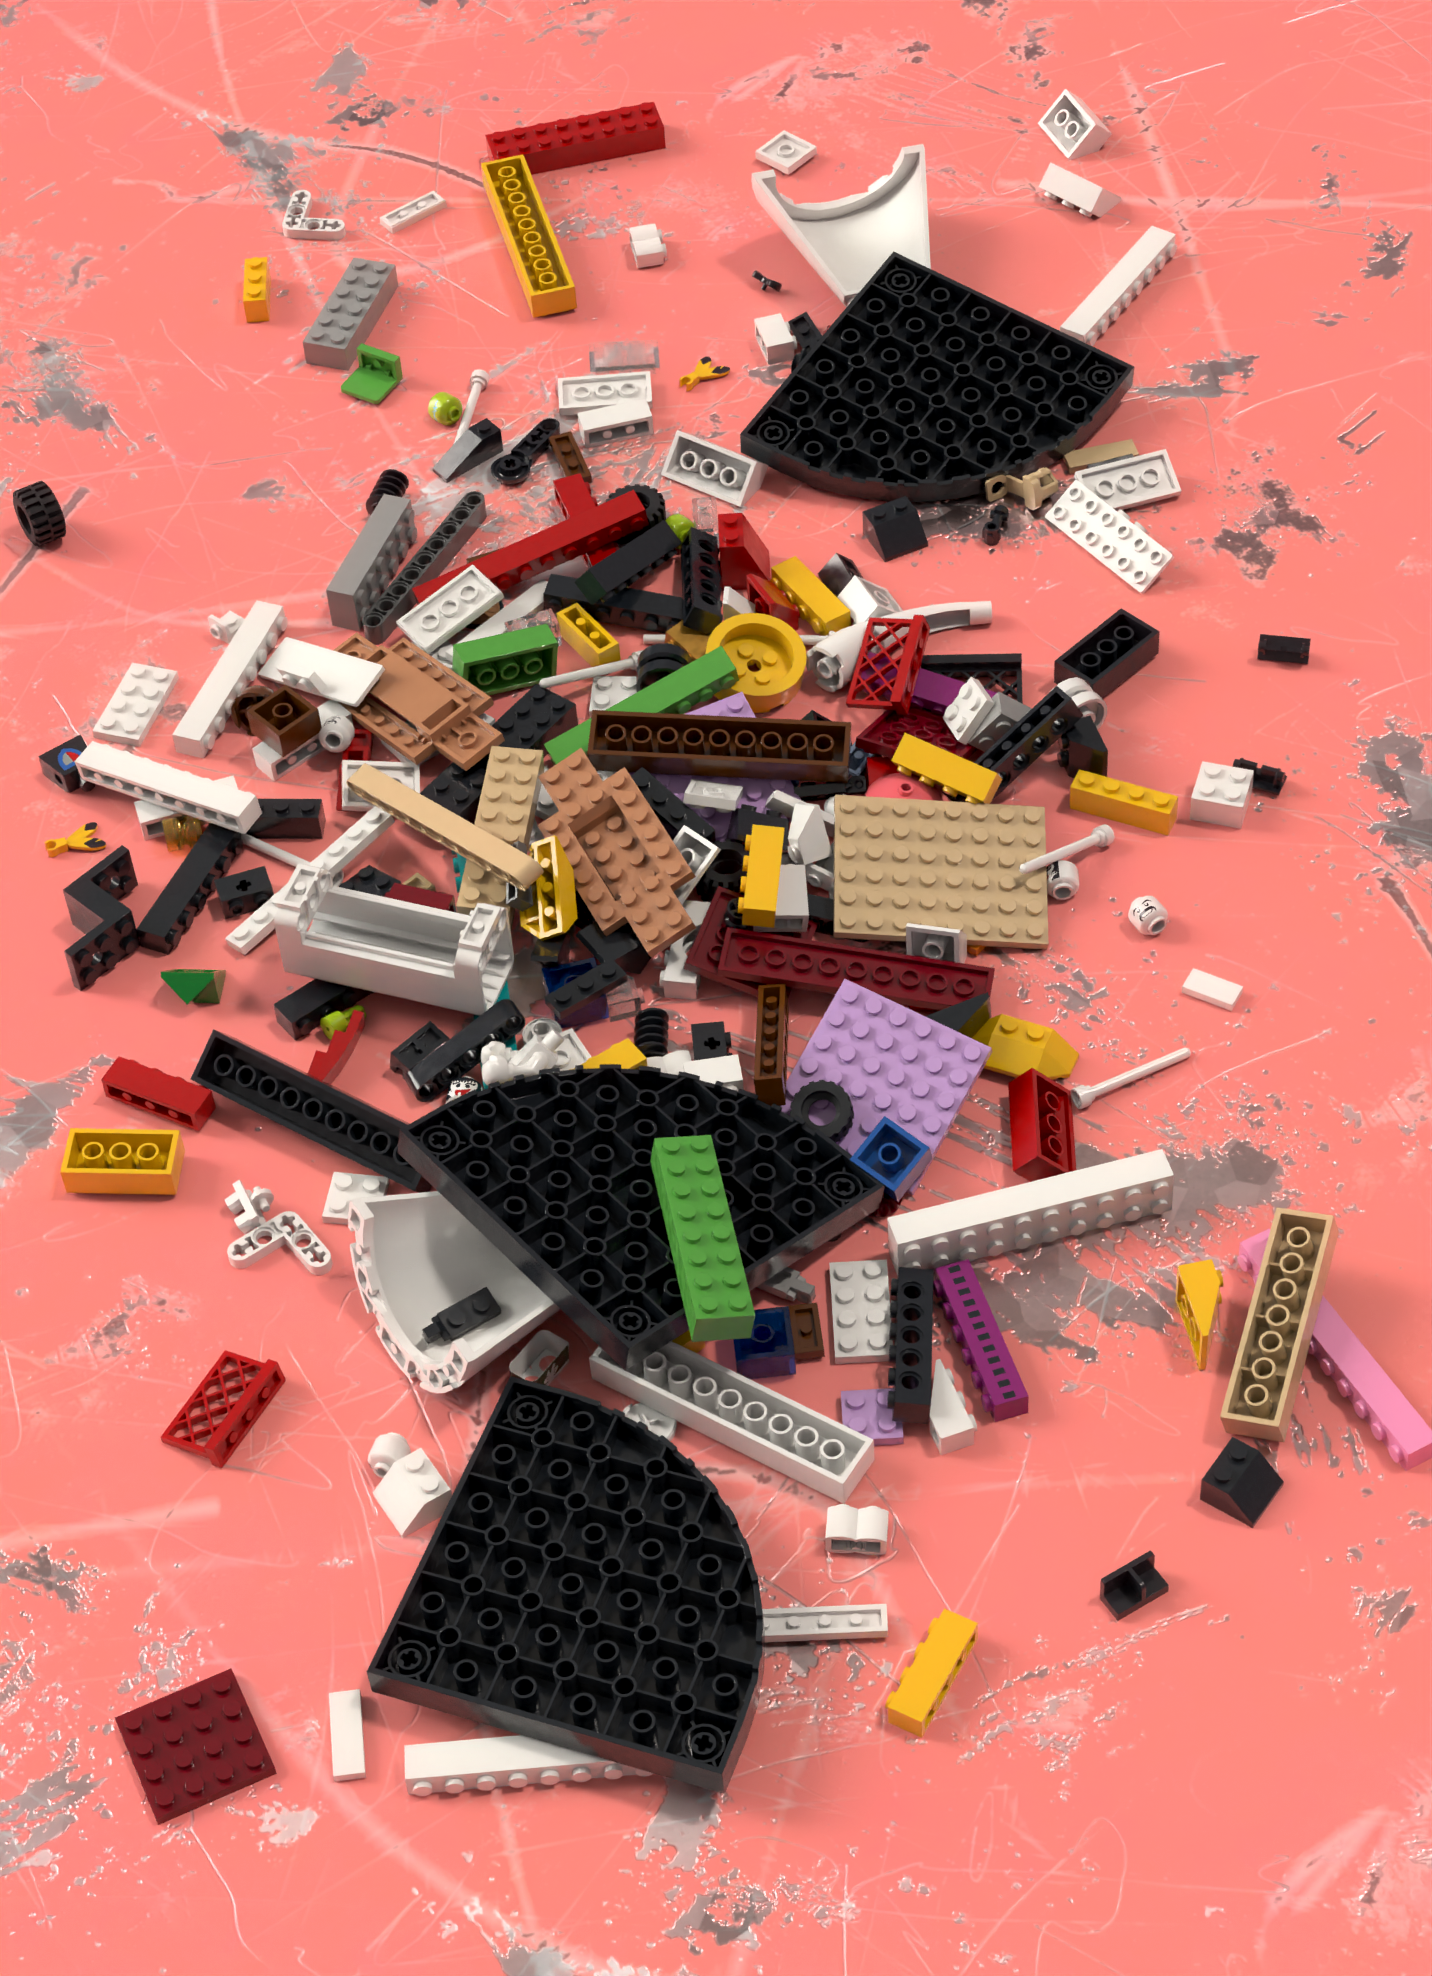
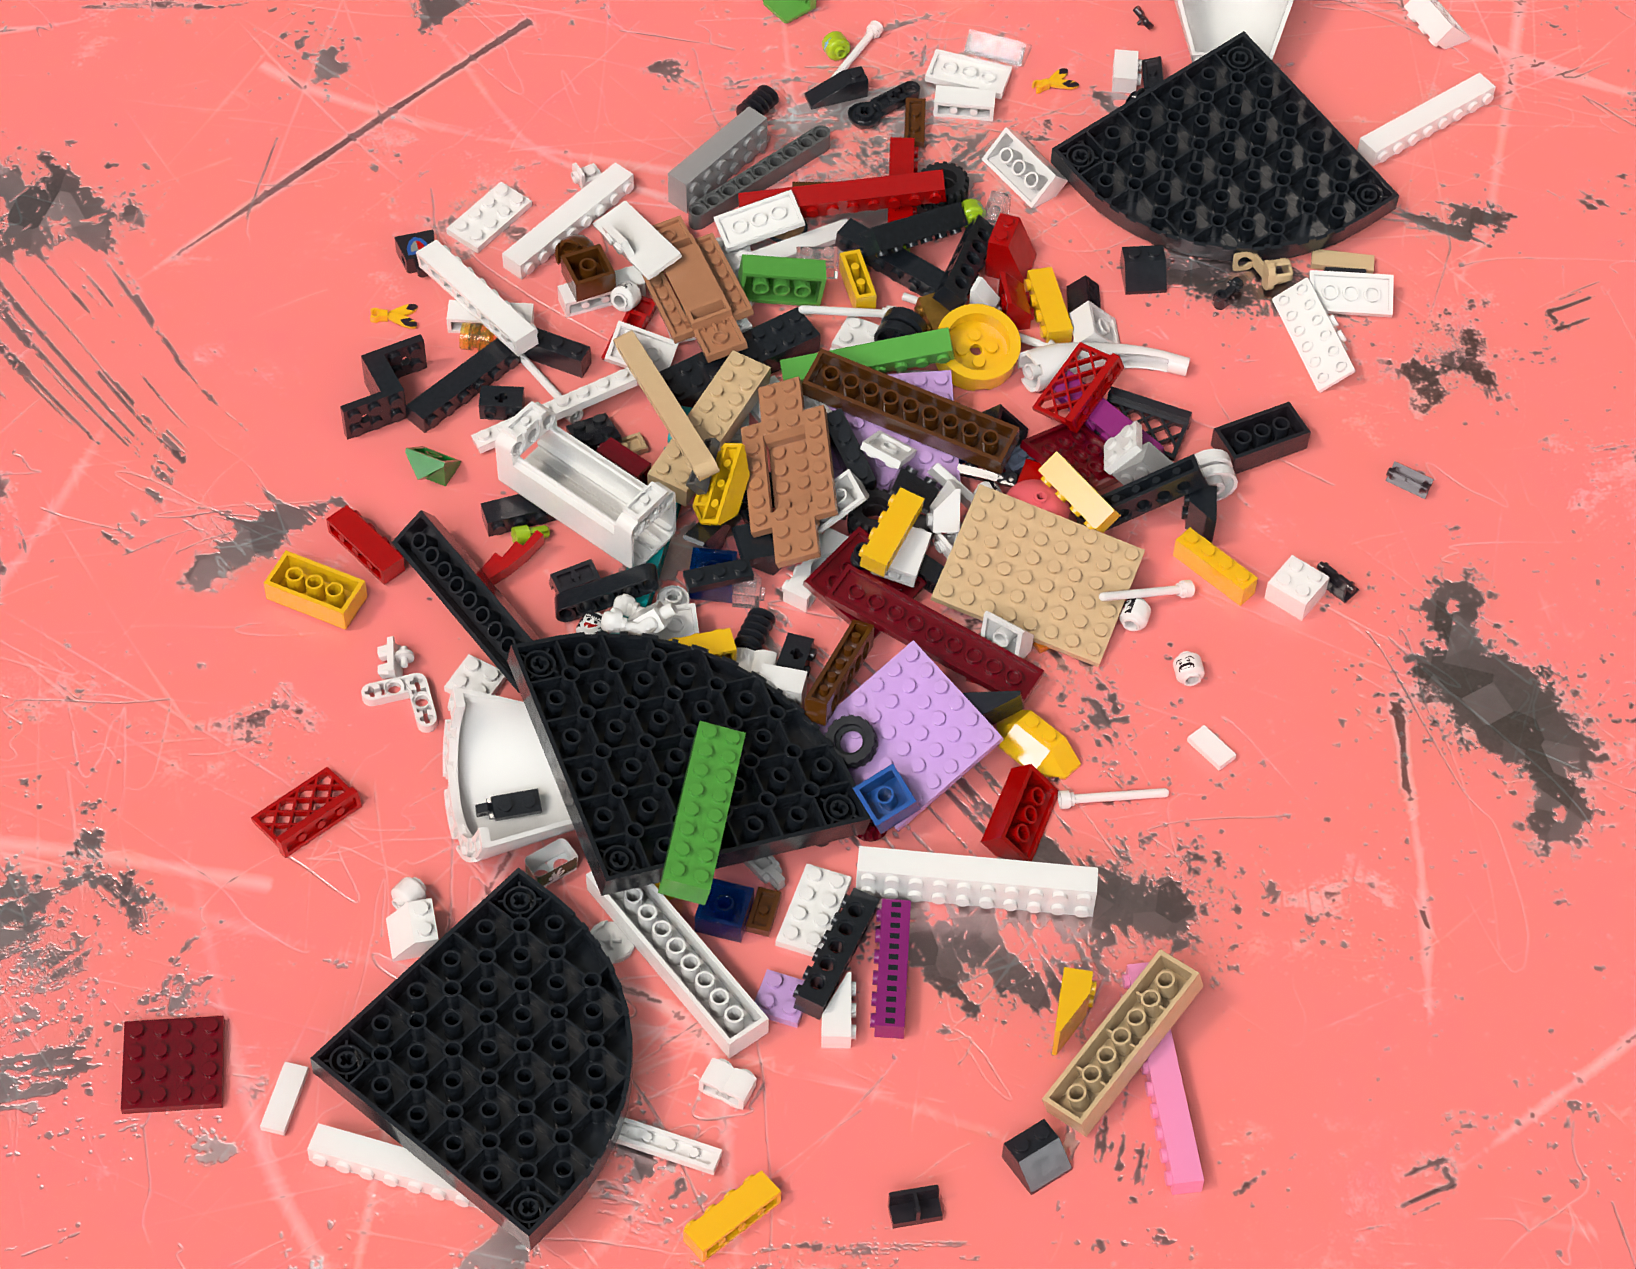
camera: 15 degrees right, 5 degrees up
black tyre [13,481,66,547] -> none

